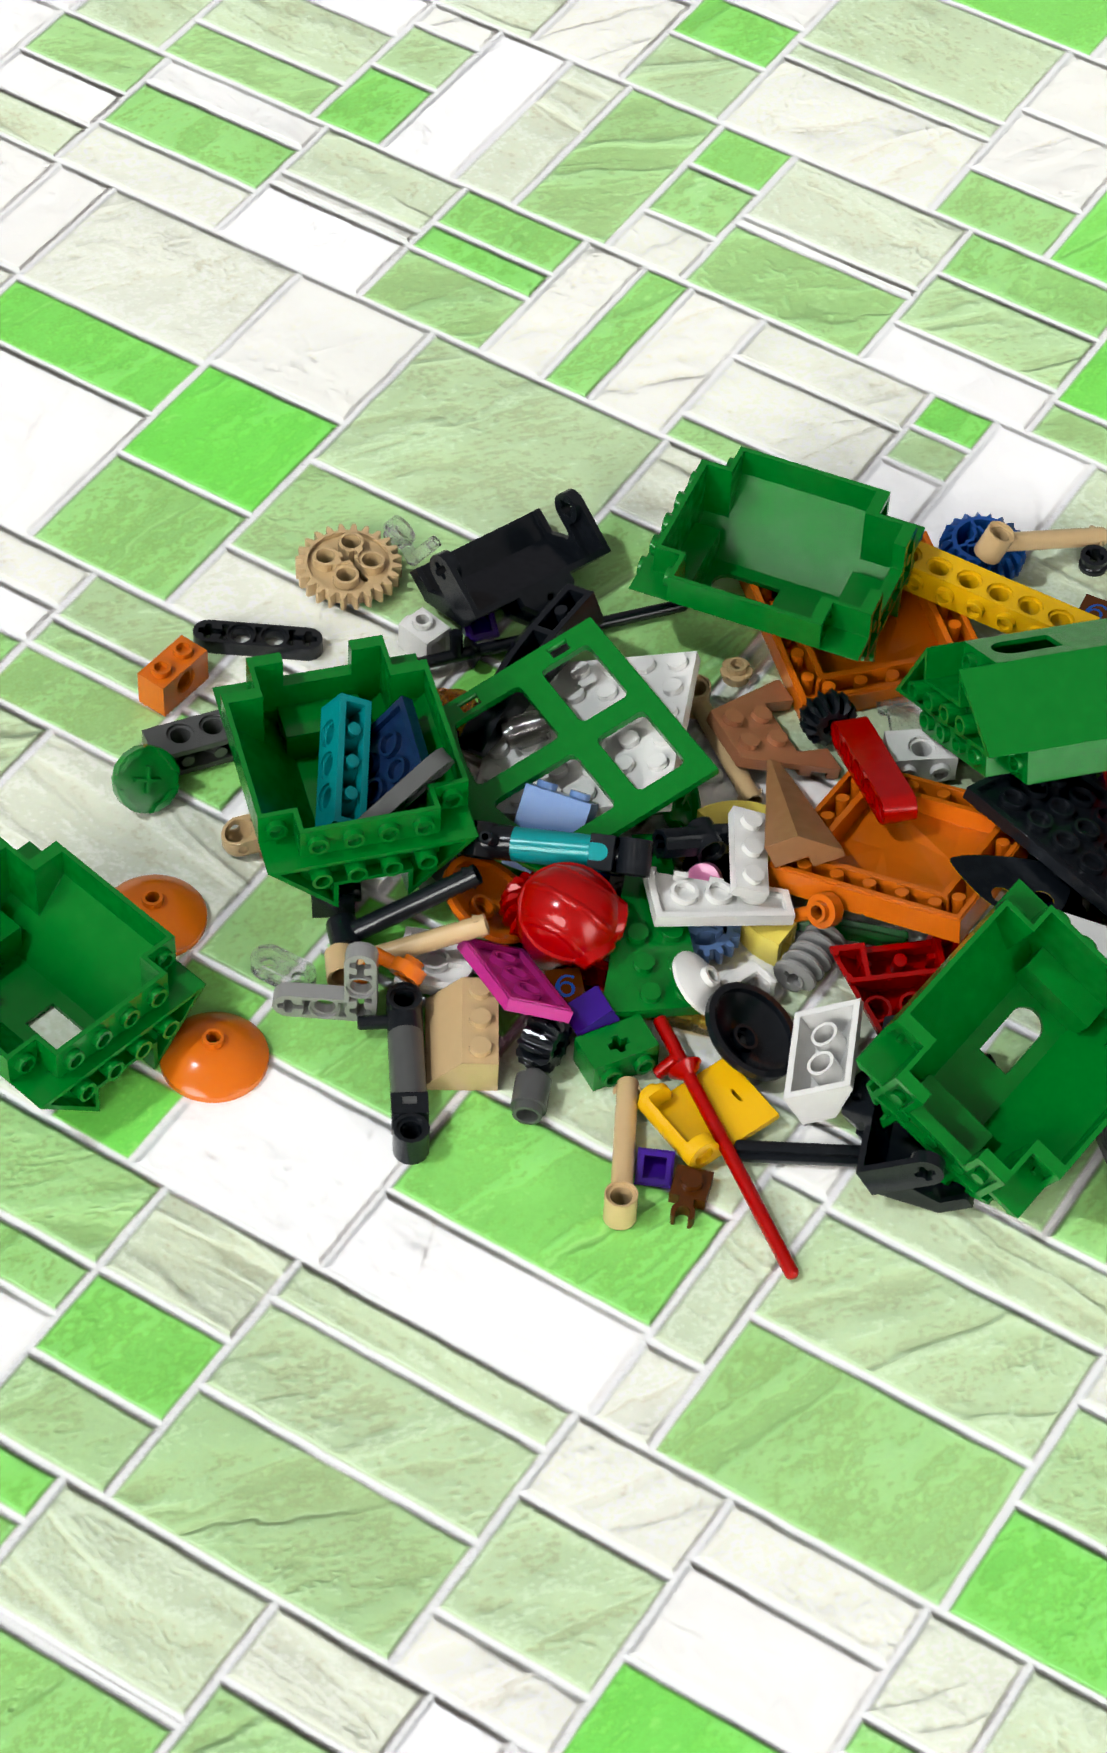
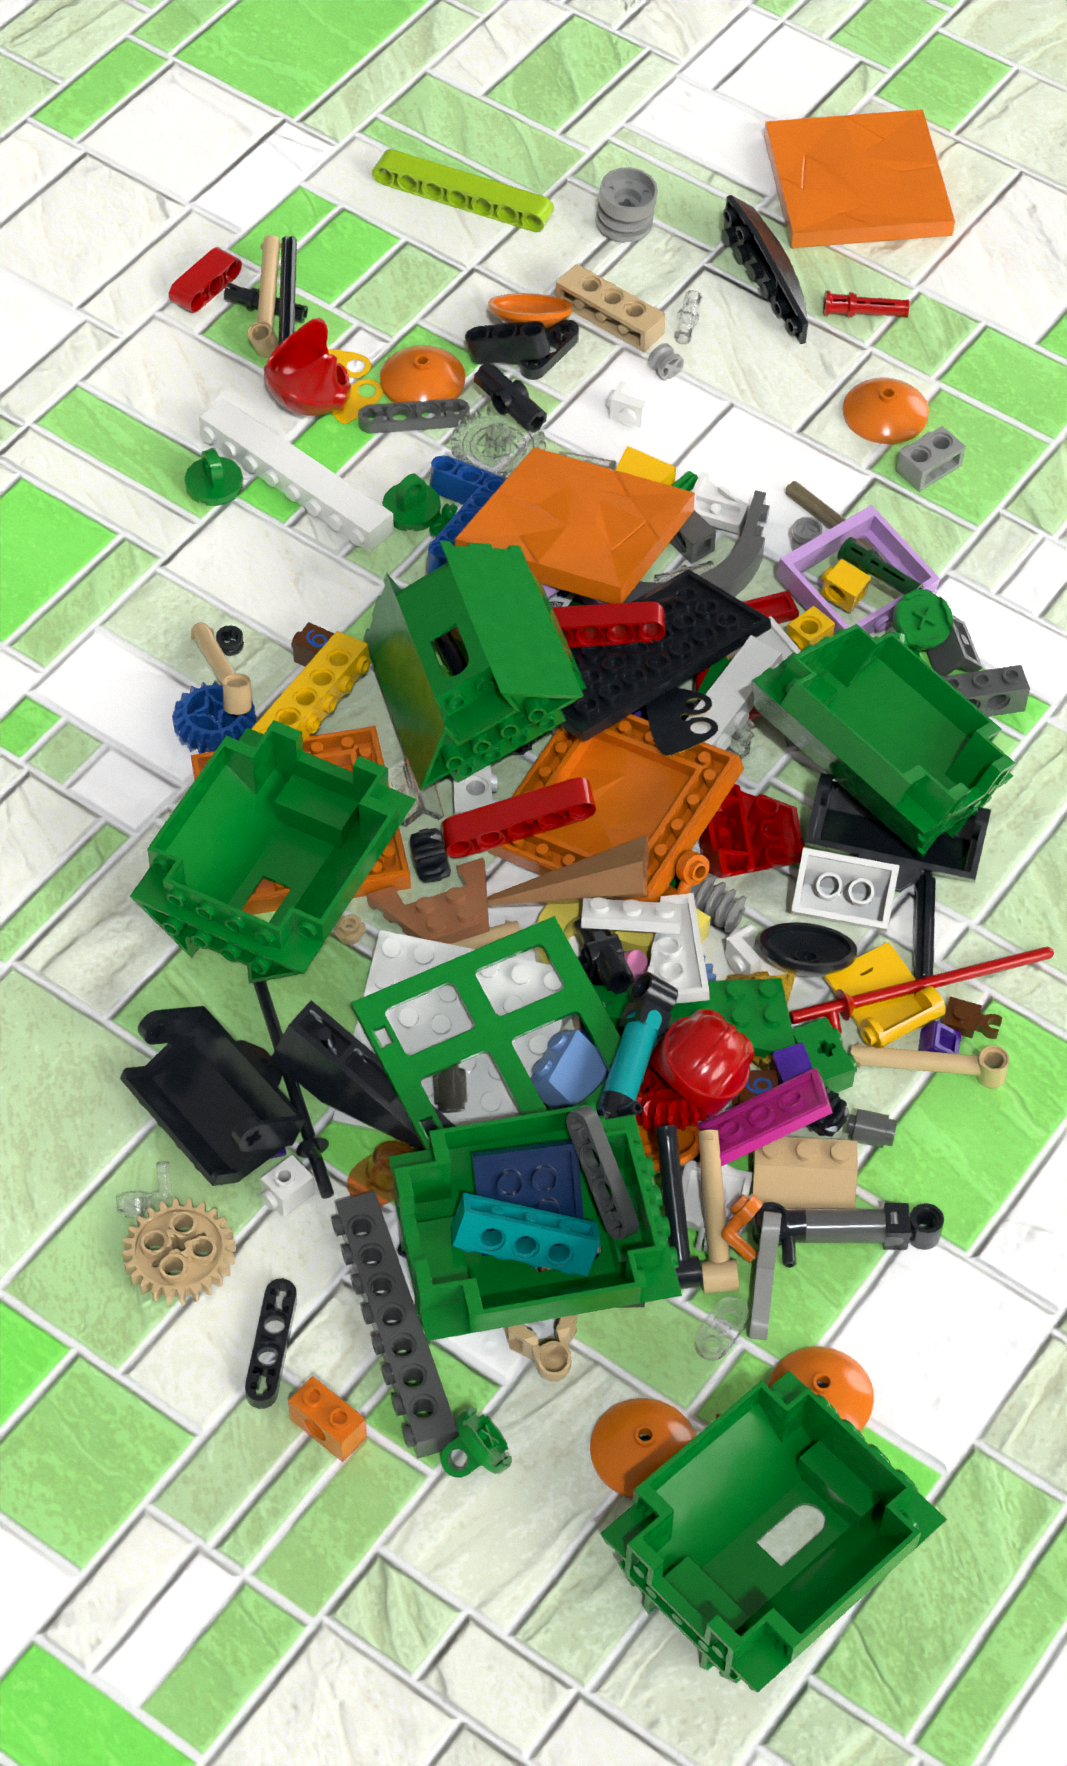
camera: 85 degrees left, 5 degrees up
white dish [672,951,721,1015] -> none

